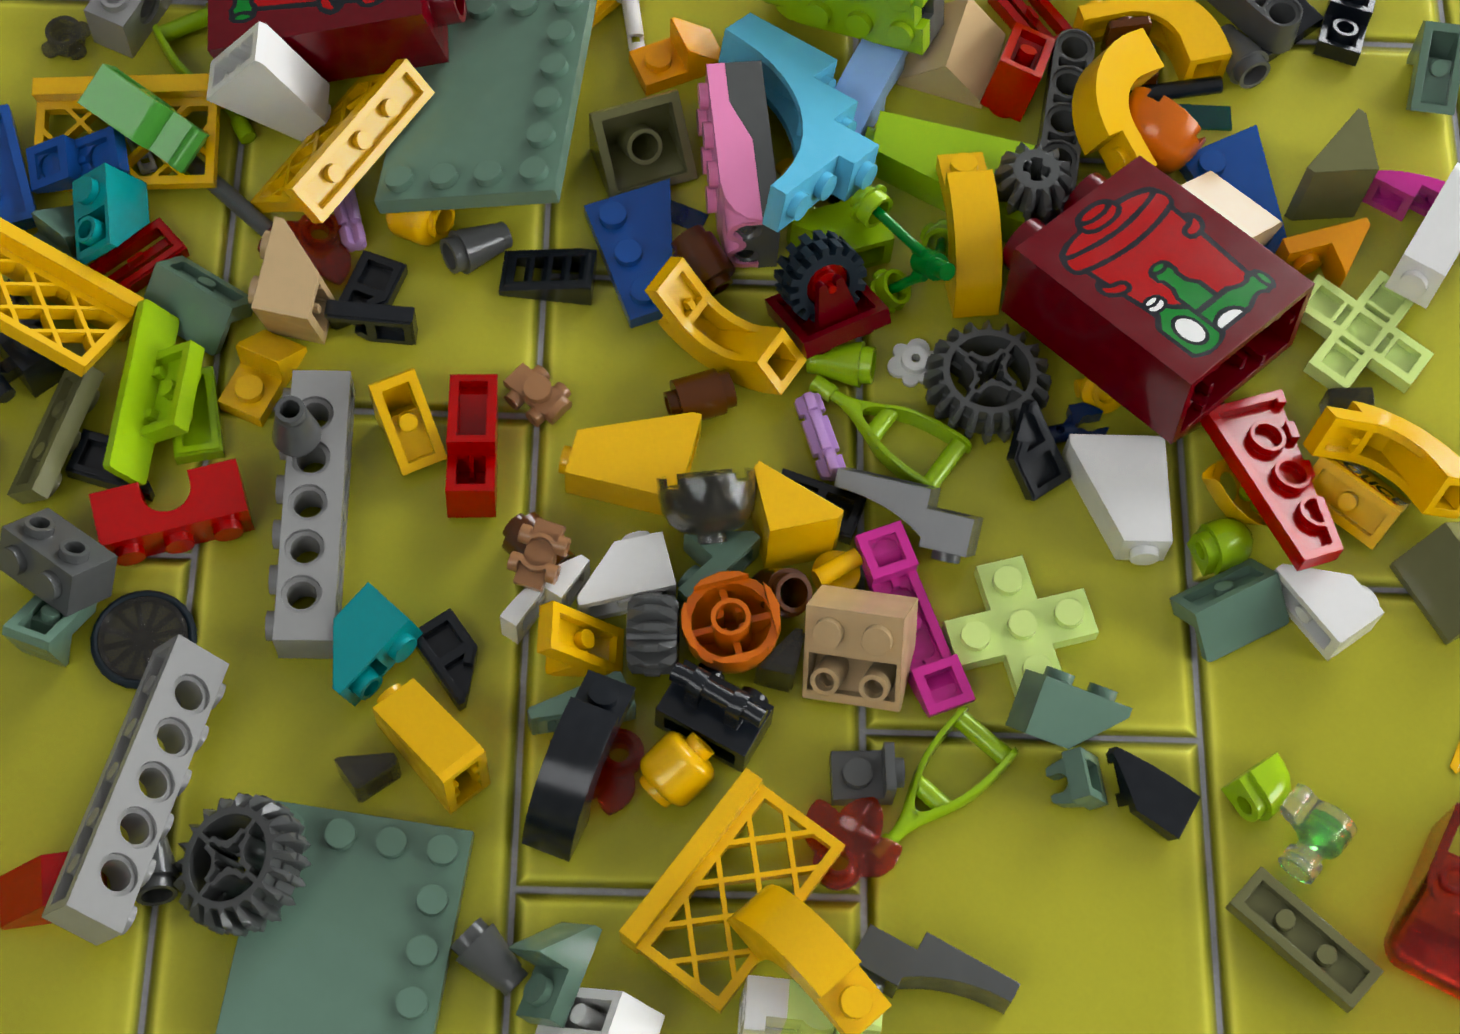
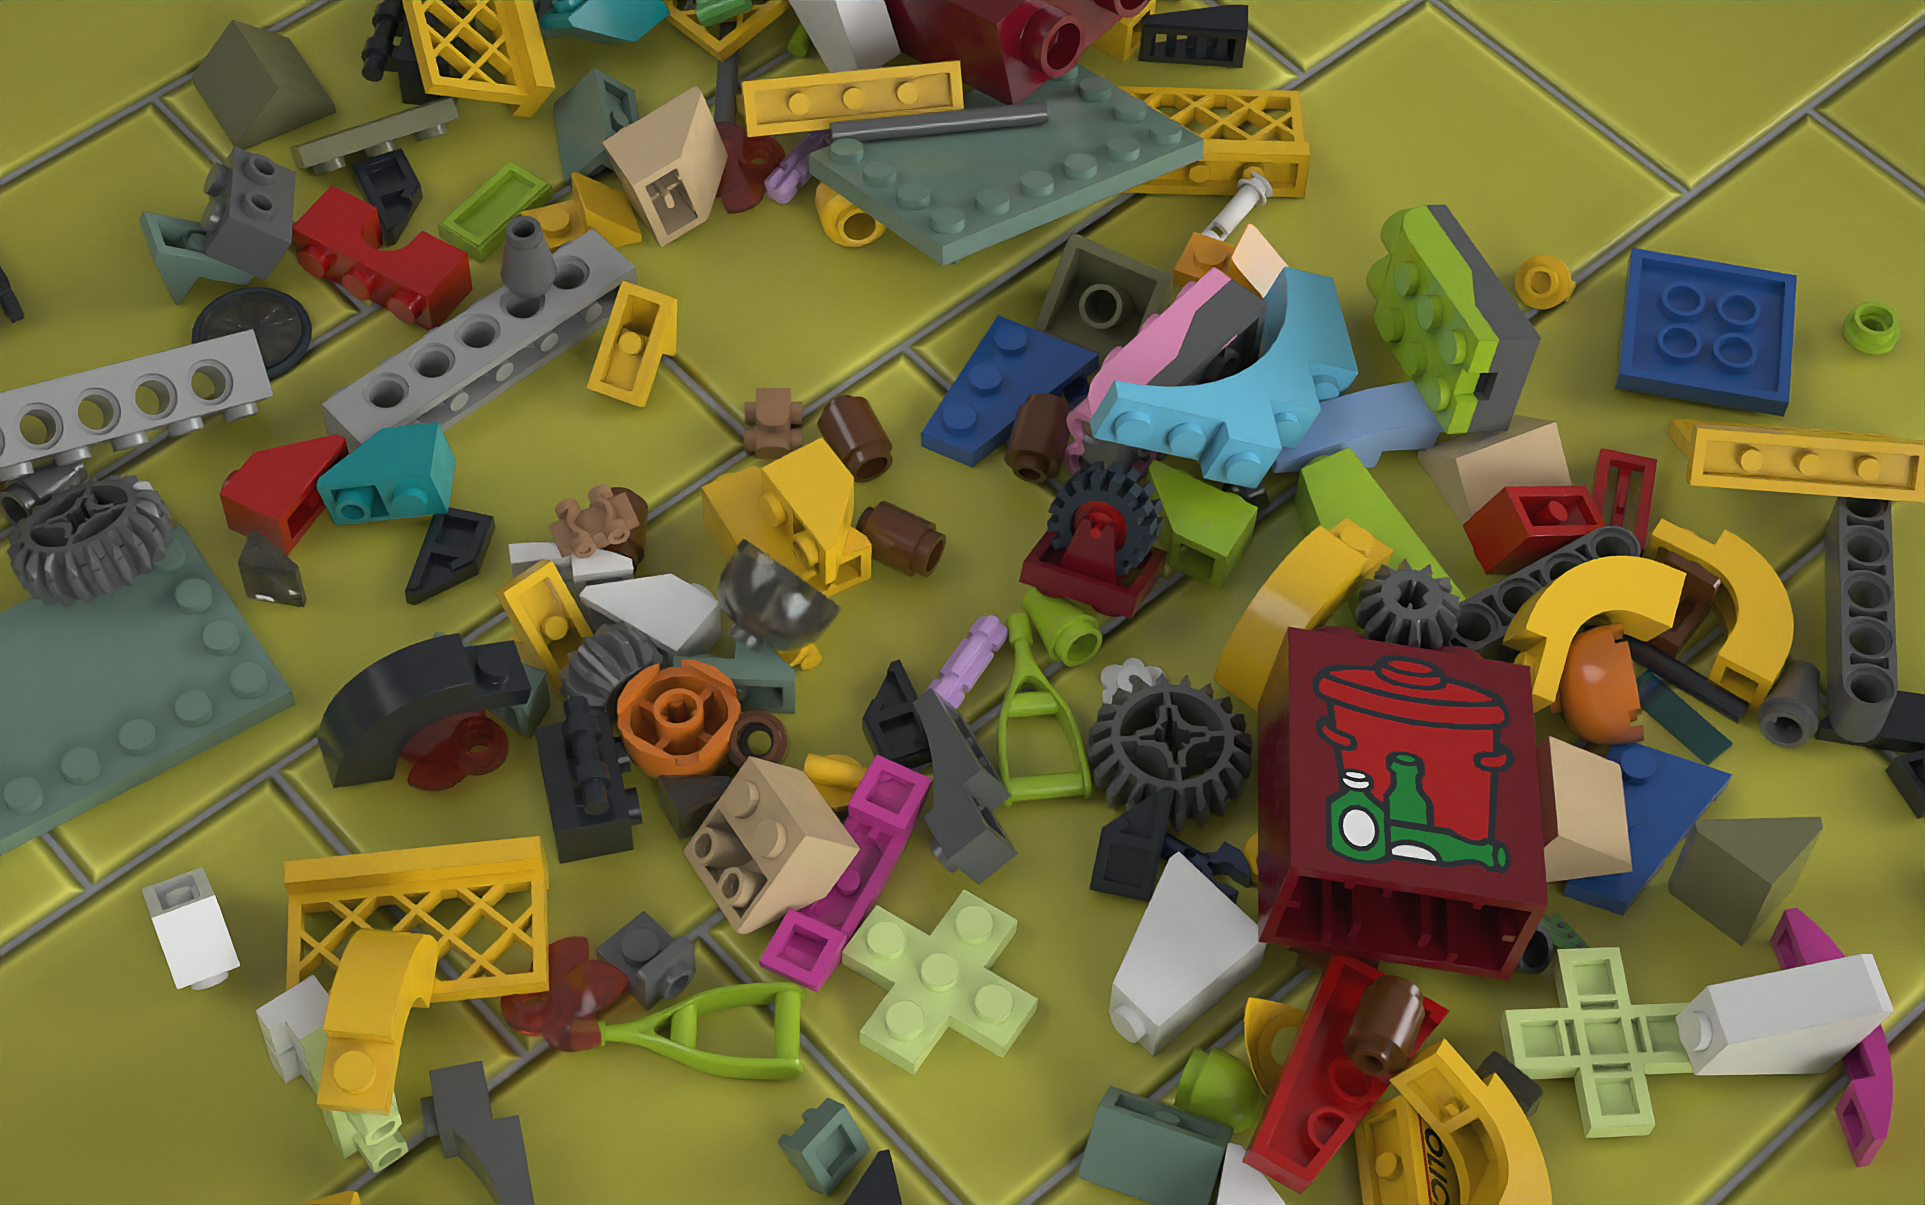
camera: 50 degrees right, 10 degrees down
red tile [88,217,190,293] -> none
lime bracket [103,299,205,486] -> none
black tile [324,300,418,345] -> none
black tile [329,250,408,330] -> none
yellow slope [372,678,491,815] -> none
dark grey cone [440,221,513,274] -> none
red slope [445,374,498,518] -> none
dark grey cone [450,917,528,996] -> none
black slope [499,248,597,305] -> none
sand green slope [508,922,602,1028] -> none
yellow head [639,731,715,808] -> none
yellow arch [644,256,807,395] -> none
yellow slope [749,461,844,569] -> none
plant [850,184,956,313] -> none
sand green slope [1005,666,1133,749] -> none
light orange slope [1275,217,1371,288] -> none
none -> red slope [219,434,349,556]
none -> yellow slope [758,437,854,585]
none -> reddish brown brick [817,395,893,483]
none -> dark grey bar [829,101,1048,144]
none -> reddish brown brick [1343,975,1425,1076]

